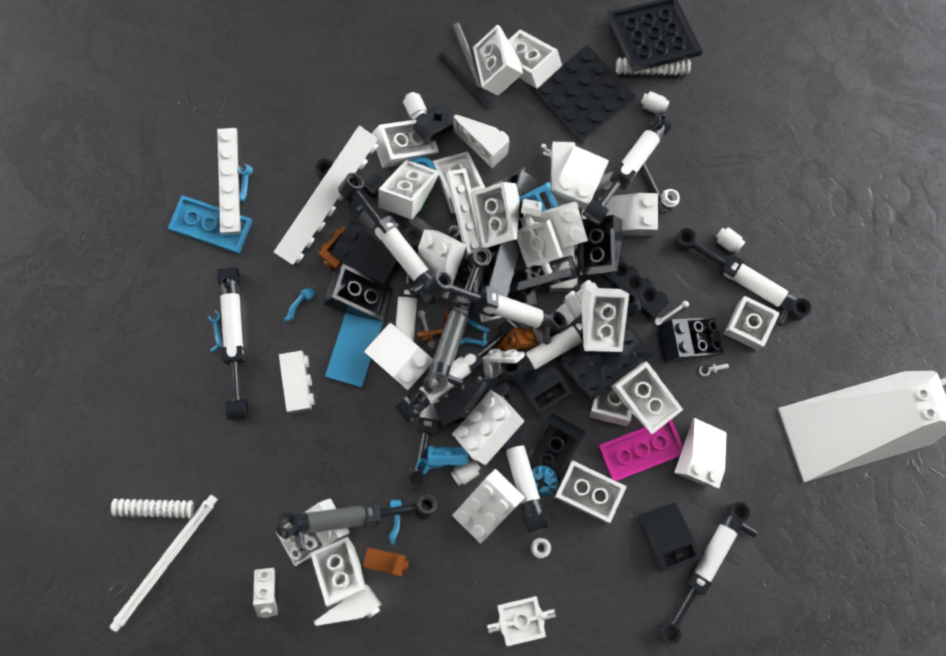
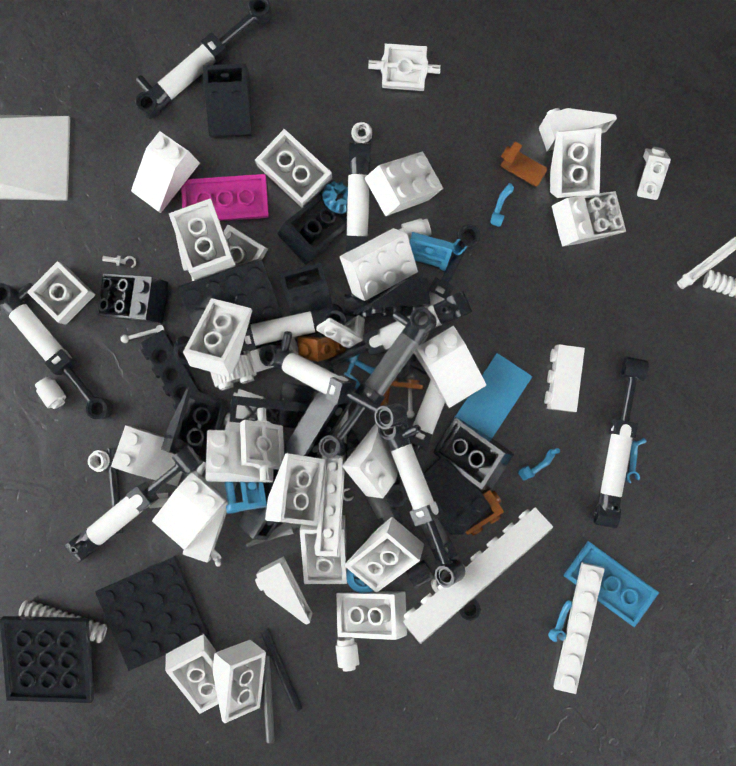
camera: 160 degrees left, 10 degrees up
piece [276,494,437,551] -> none
black brick [413,103,455,145] -> none
white tile [521,199,542,217] -> none
white brick [641,91,669,115] -> none

